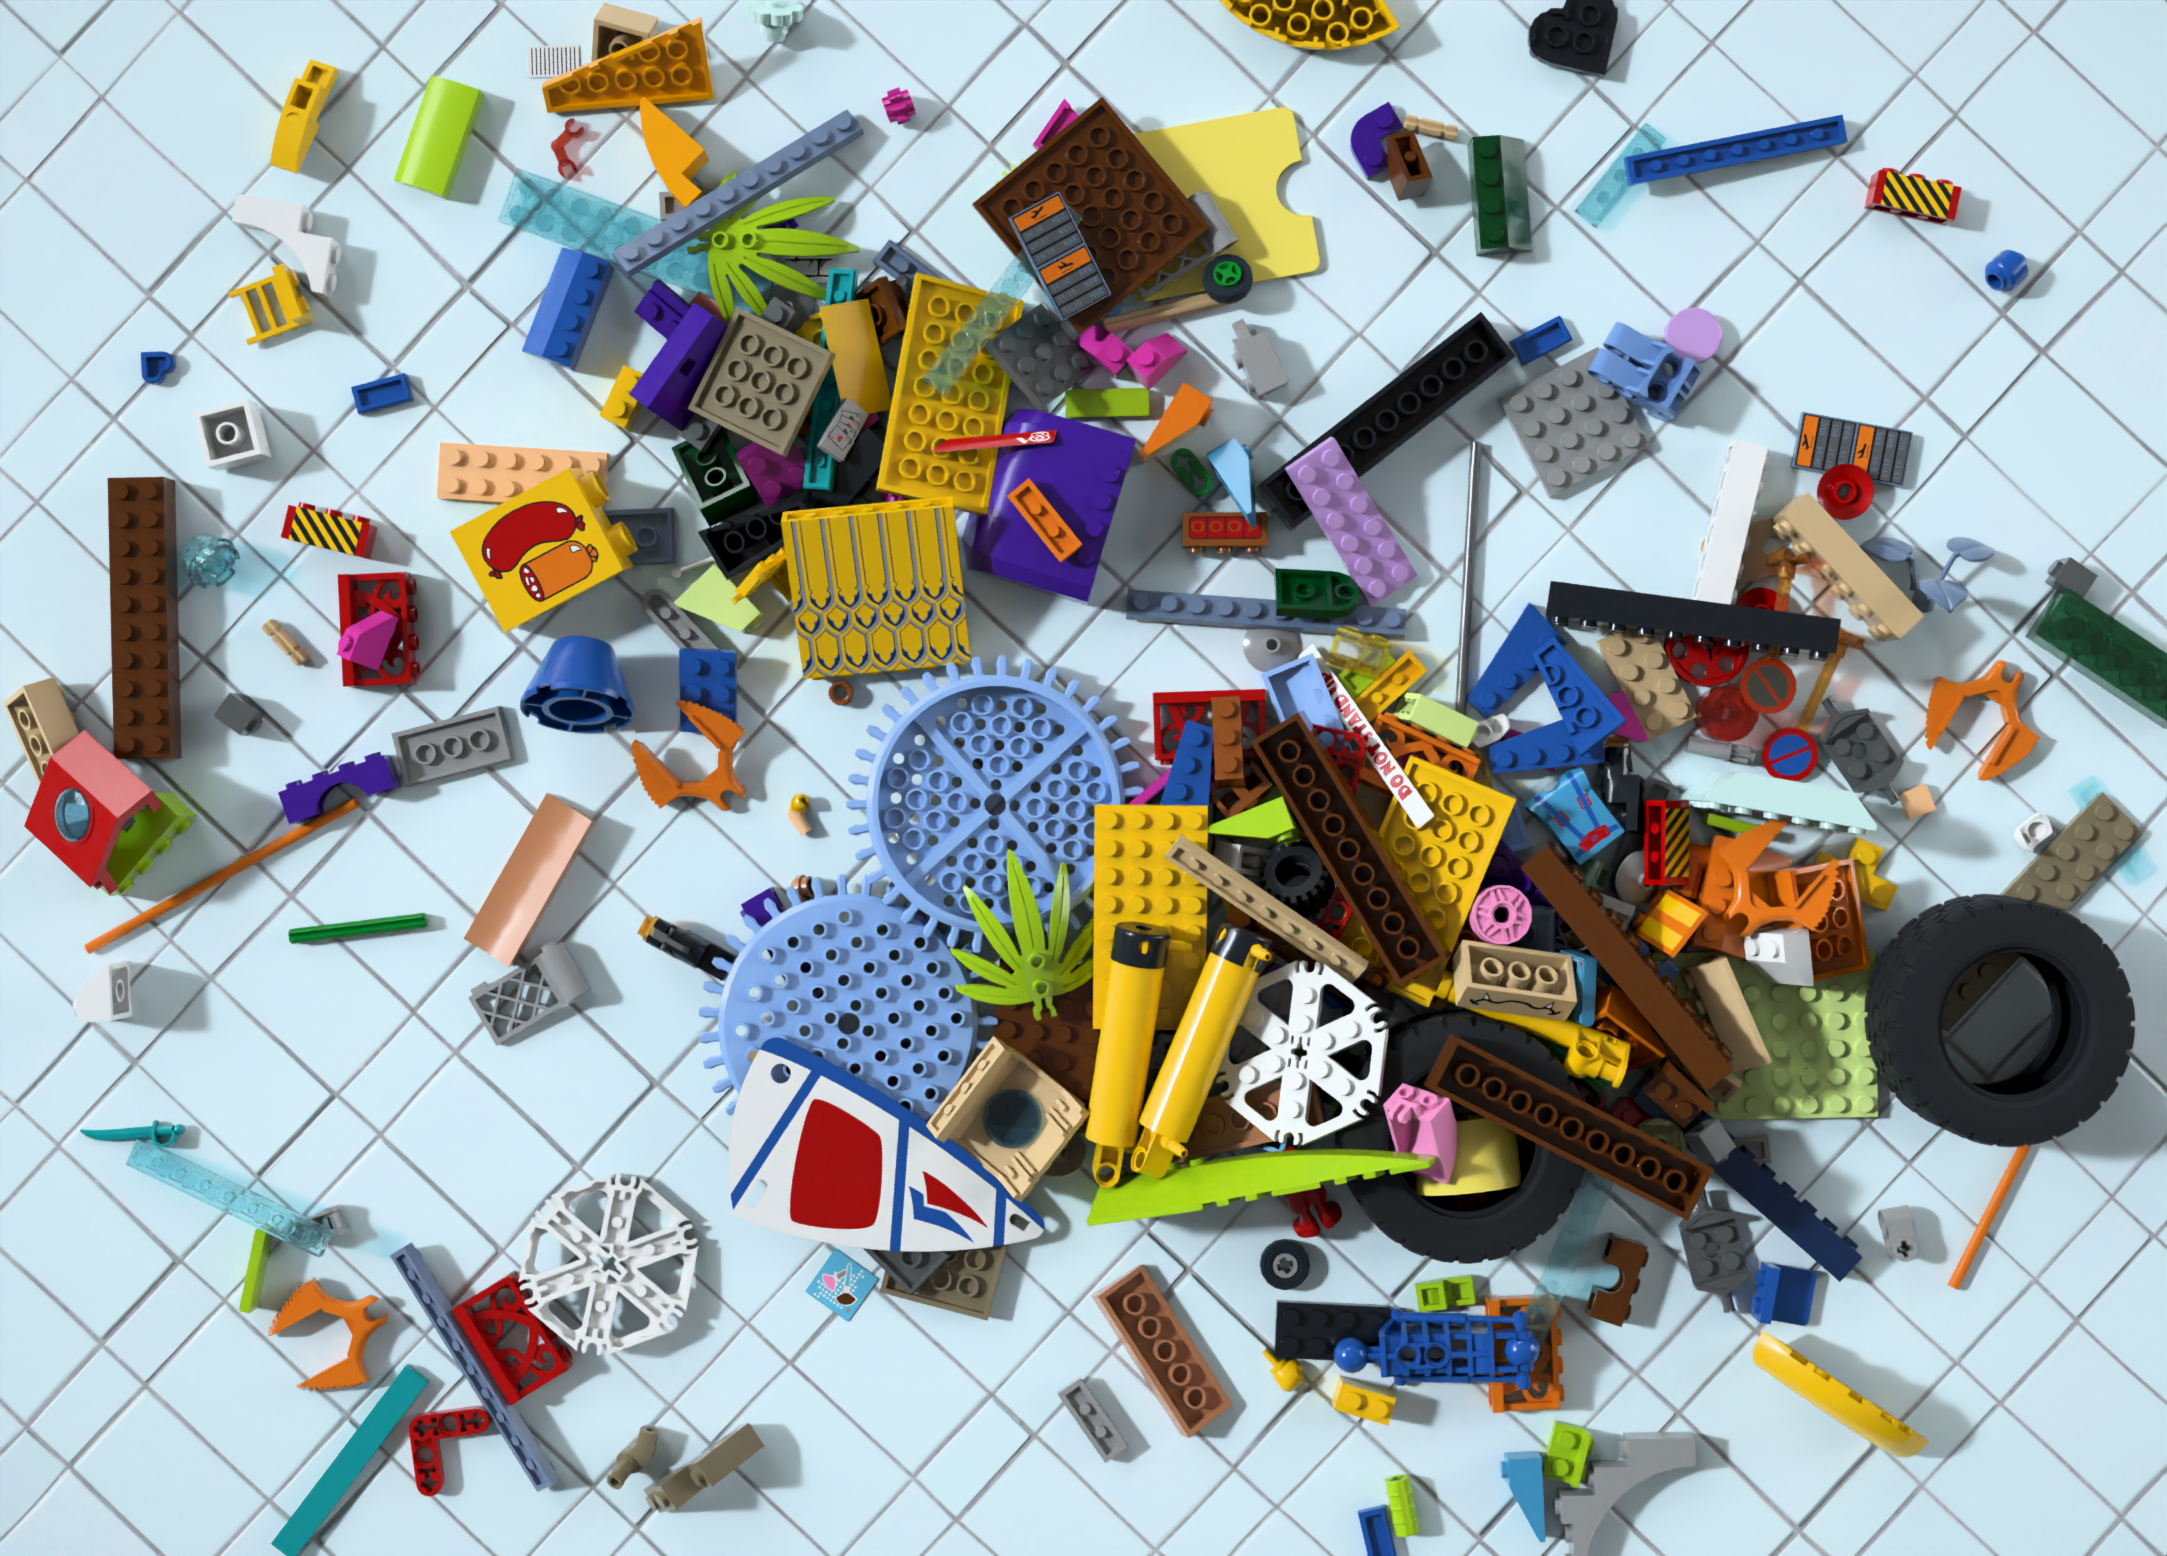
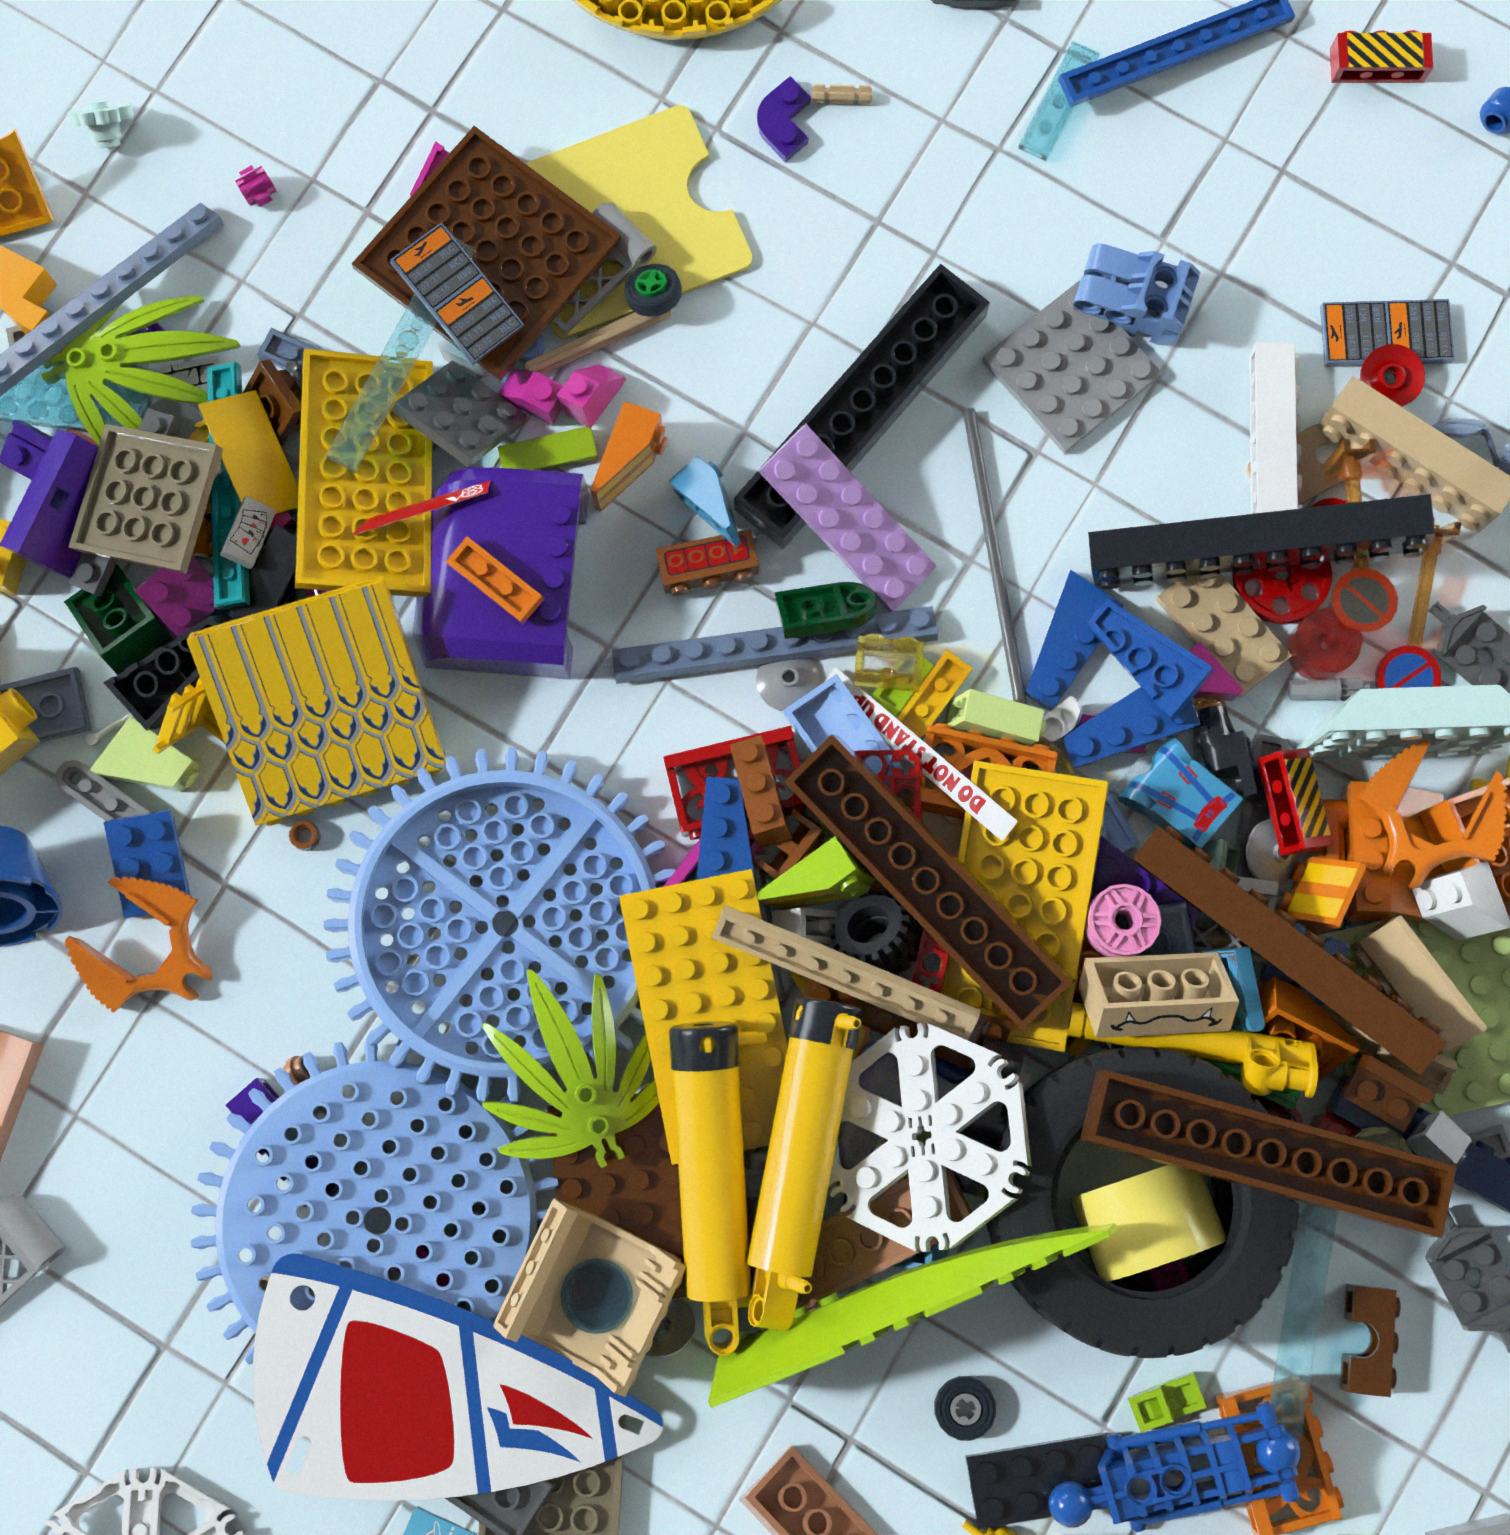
camera: 10 degrees left, 10 degrees down
black plate [637,915,736,981] -> none
arm [788,794,813,836] -> none
green beam [1170,448,1213,497] -> none
light grey hinge [1231,319,1289,399] -> none
red piece [1282,1147,1342,1238] -> none
bright pink piece [1383,1083,1458,1185] -> none
reddish brown slope [1386,130,1433,201] -> none
dark green slope [1467,135,1532,256] -> none
blue tile [1509,315,1573,367] -> none
lavender tile [1664,307,1722,364] -> none
lime tile [1701,813,1757,834] -> none

